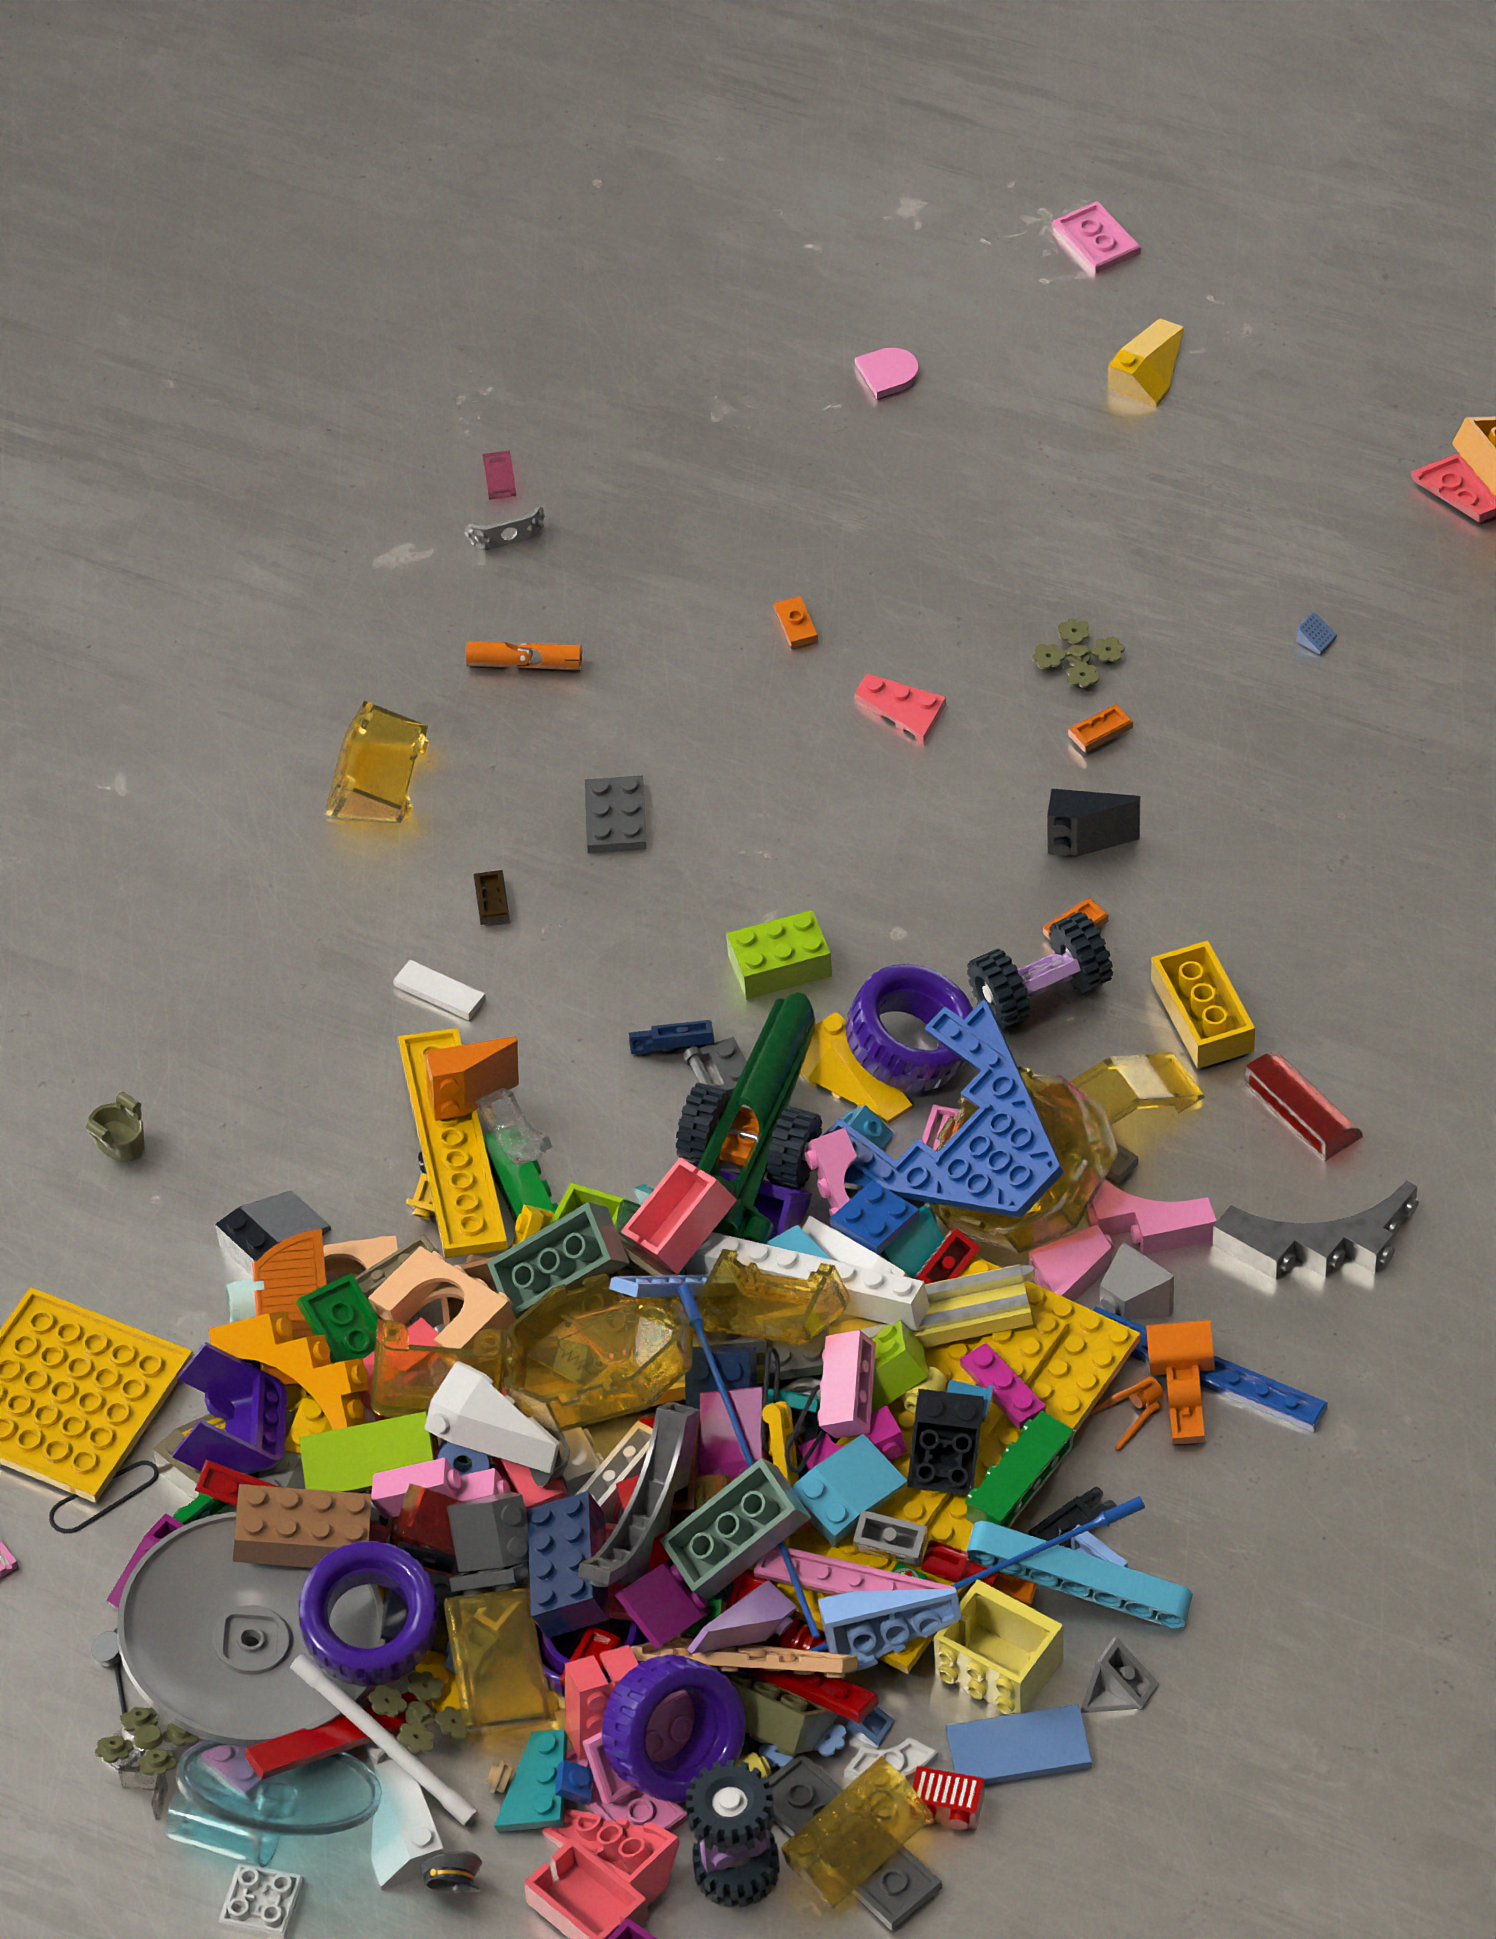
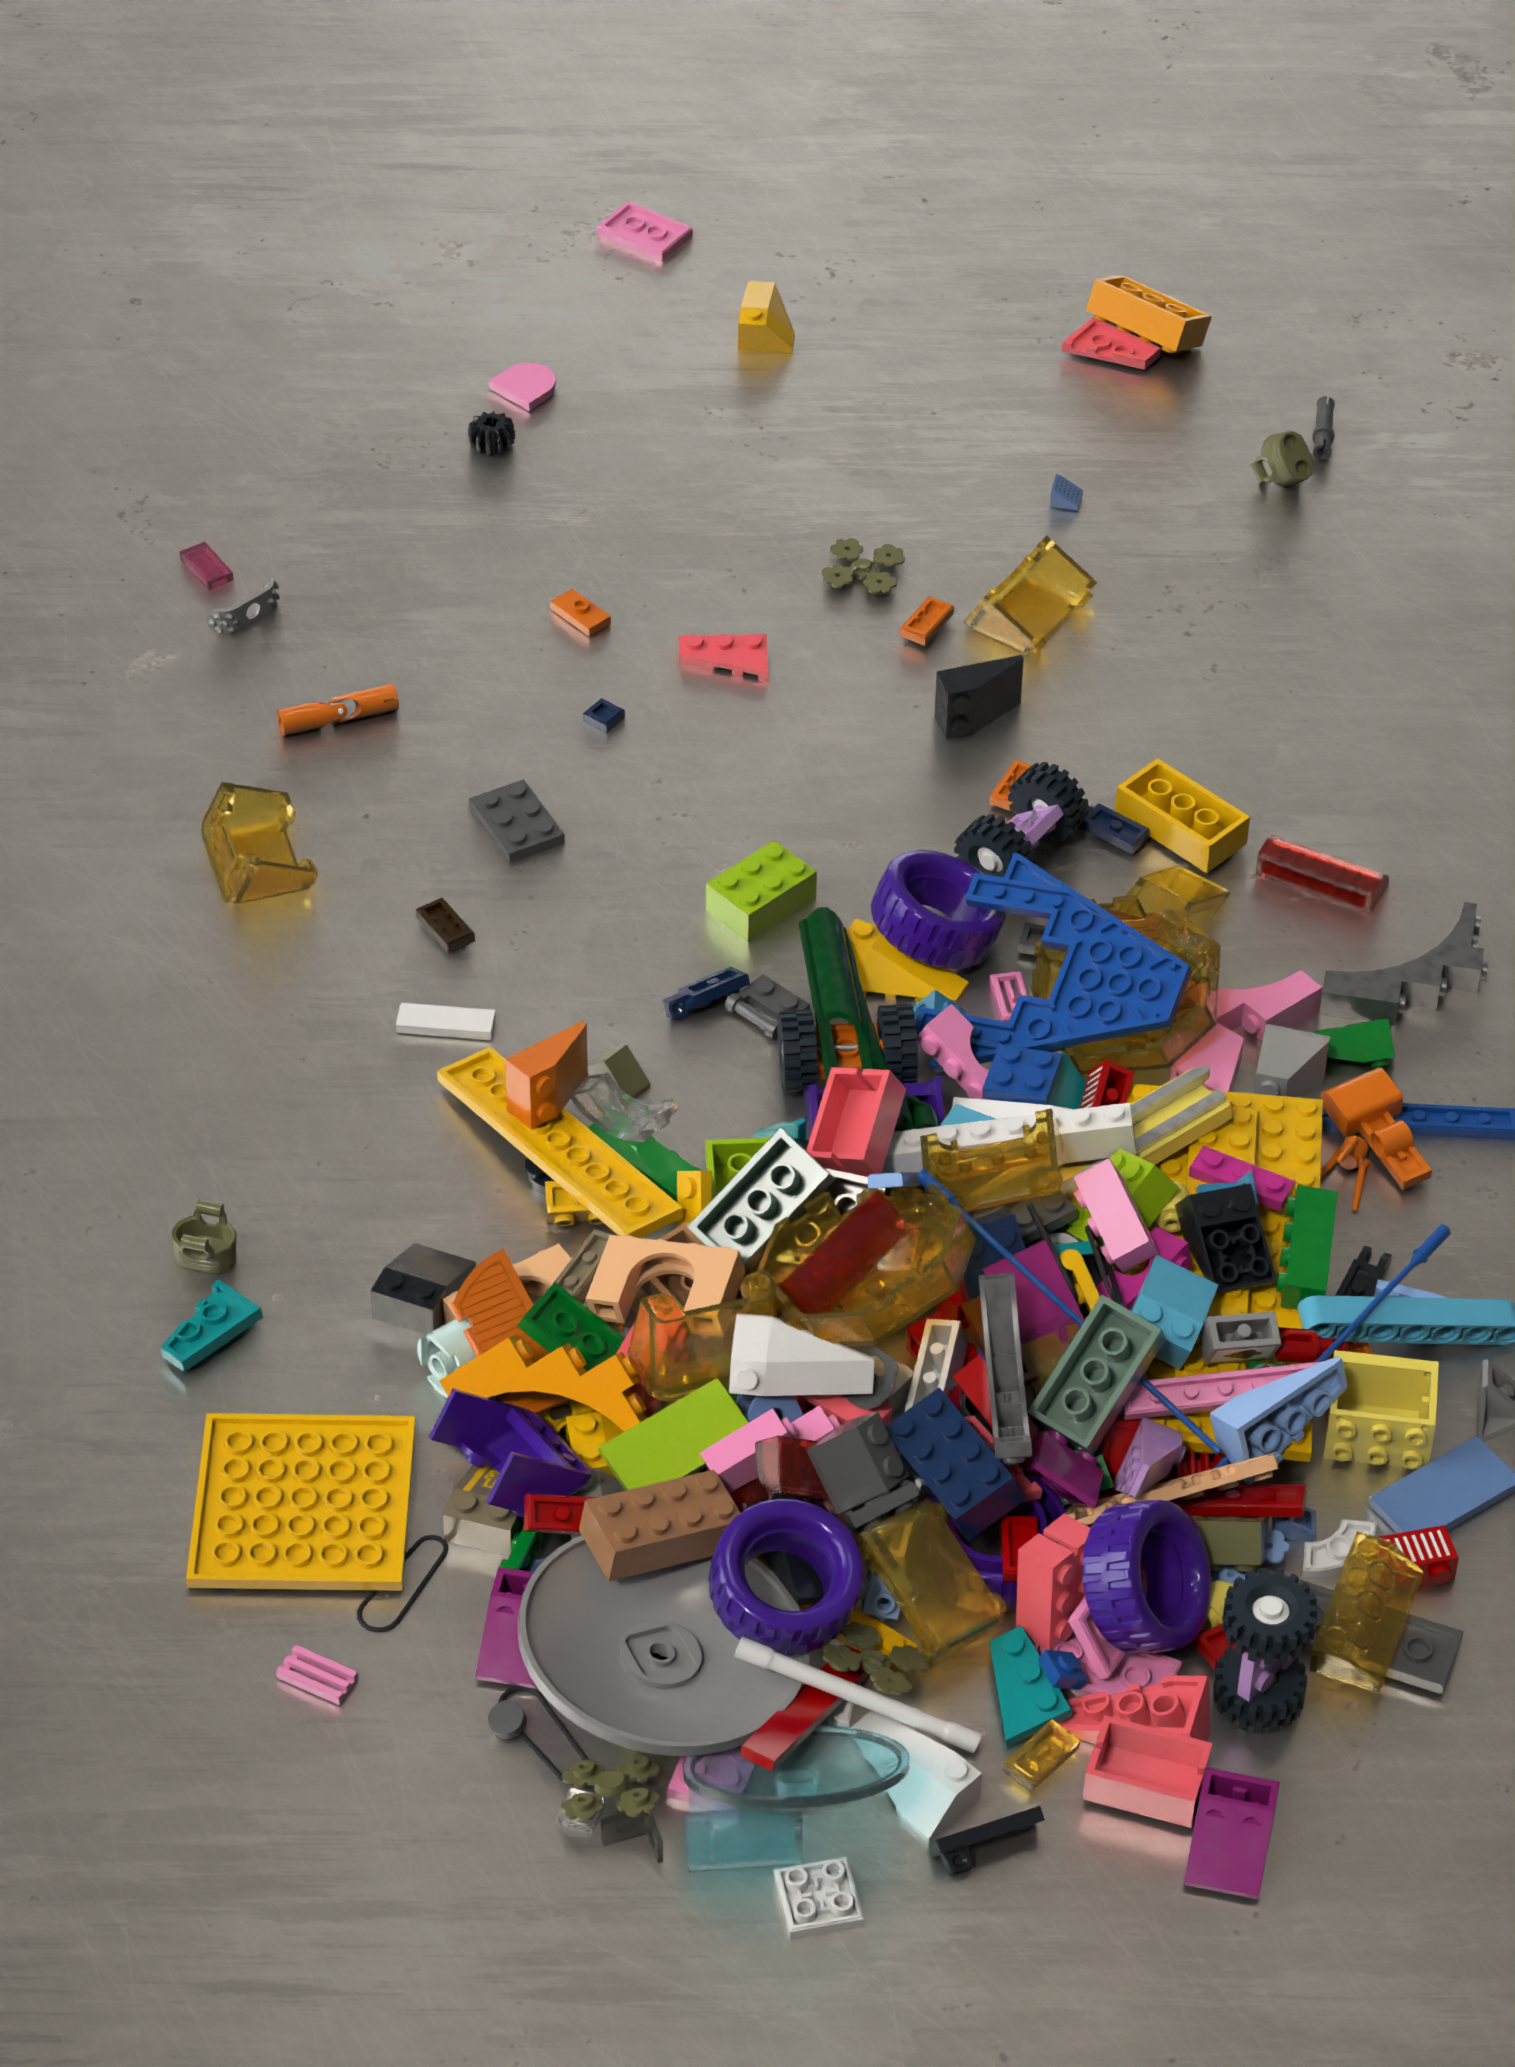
camera: 30 degrees left, 5 degrees down
dark grey piece [420,1851,482,1893] -> none
tan plate [486,1759,513,1793] -> none
none -> teal wing [160,1279,263,1372]
none -> black gear [468,411,515,456]
none -> dark blue tile [583,698,625,733]
none -> olive slope [588,1045,650,1104]
none -> clear red brick [778,1190,906,1327]
none -> black hinge [928,1806,1045,1875]
none -> clear yellow windscreen [963,535,1098,655]
none -> clear yellow plate [1003,1719,1080,1793]
none -> dark blue hinge [1079,803,1150,855]
none -> green wedge [1260,1018,1395,1067]

